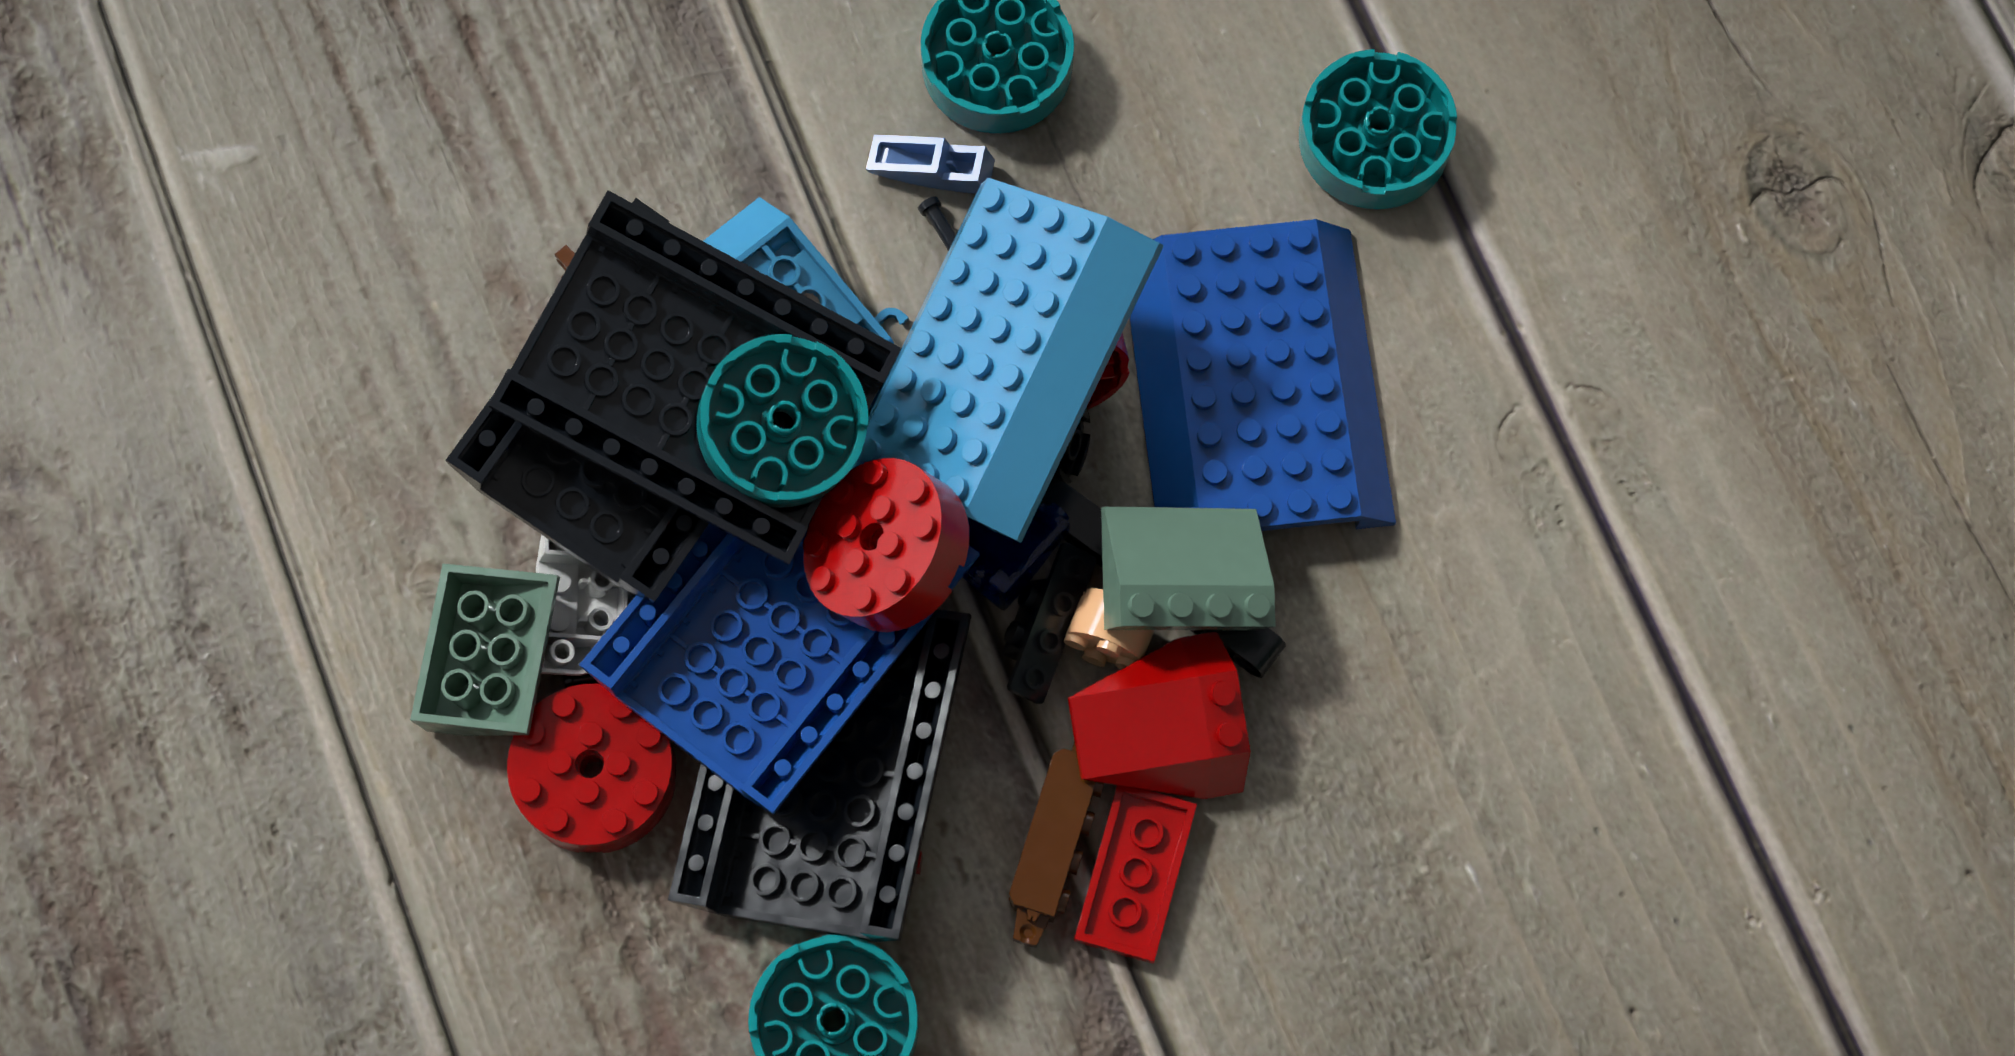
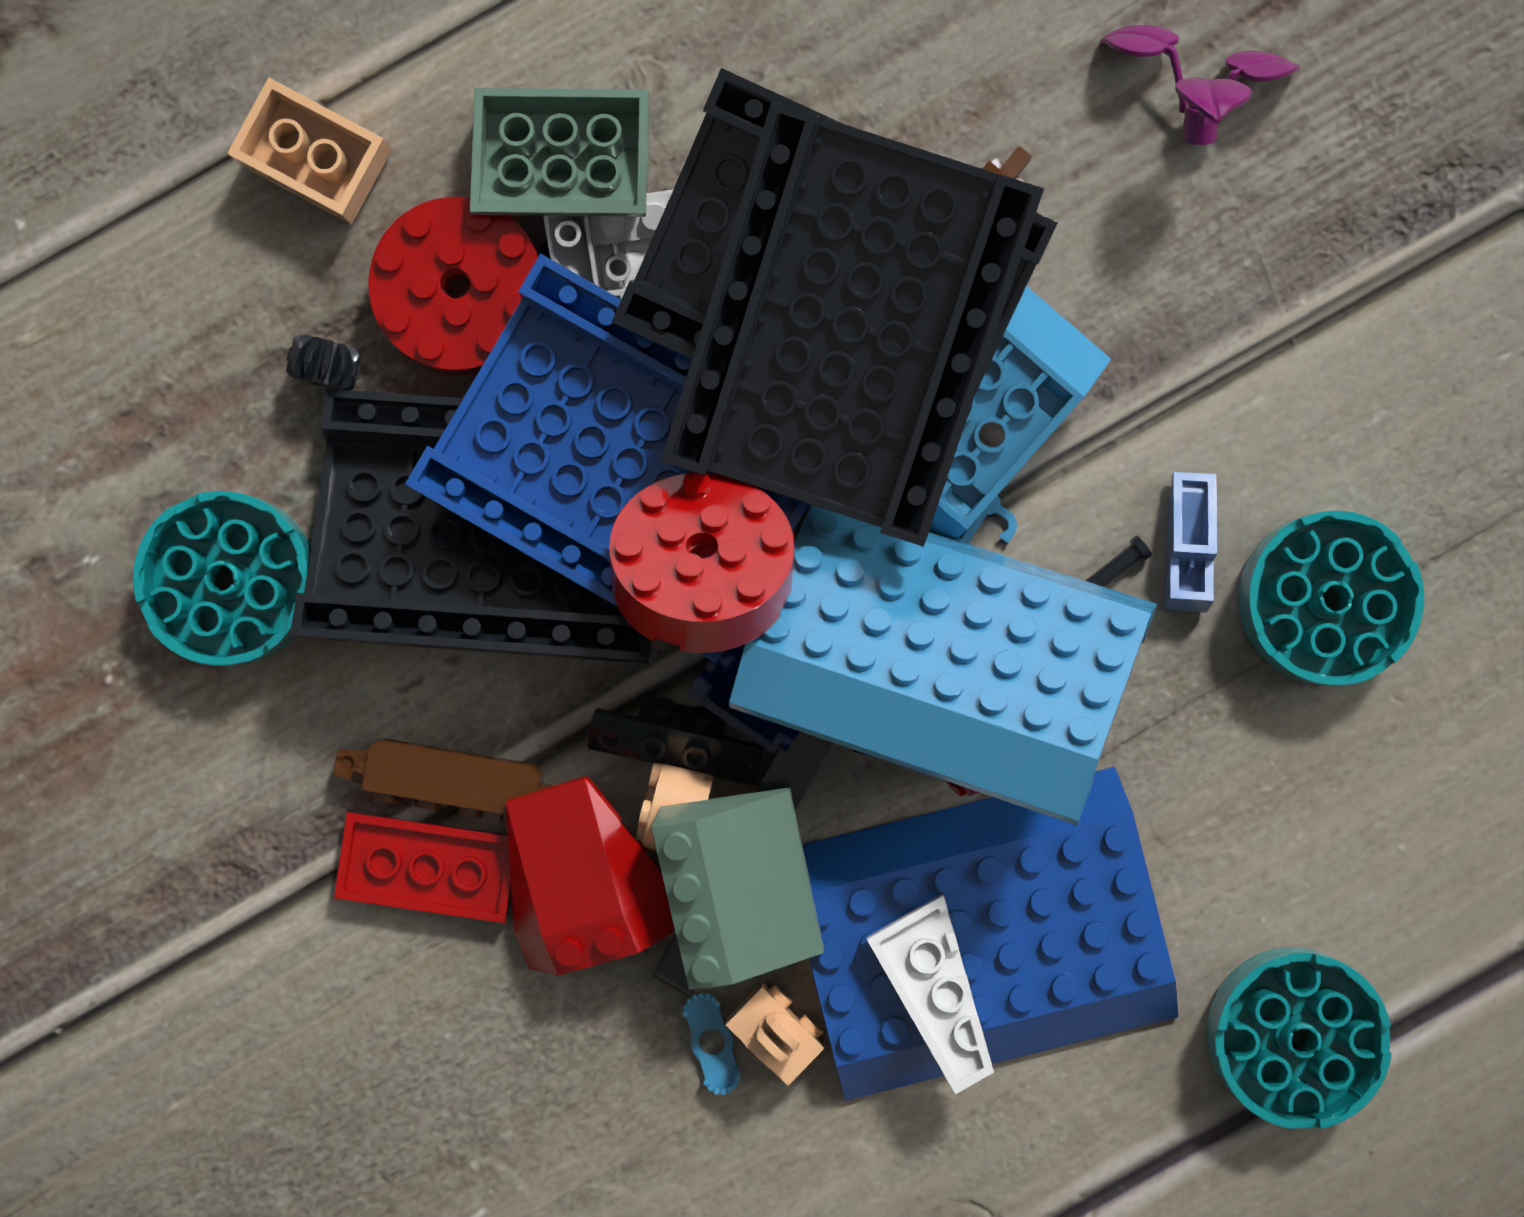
camera: 85 degrees right, 15 degrees up
teal brick [696,334,869,508] -> none
none -> light nougat brick [227,77,392,225]
none -> black gear [286,335,362,390]
none -> dark azure piece [683,993,741,1095]
none -> light nougat brick [725,981,824,1086]
none -> white wing [866,894,994,1095]
none -> magenta plant [1100,25,1300,145]

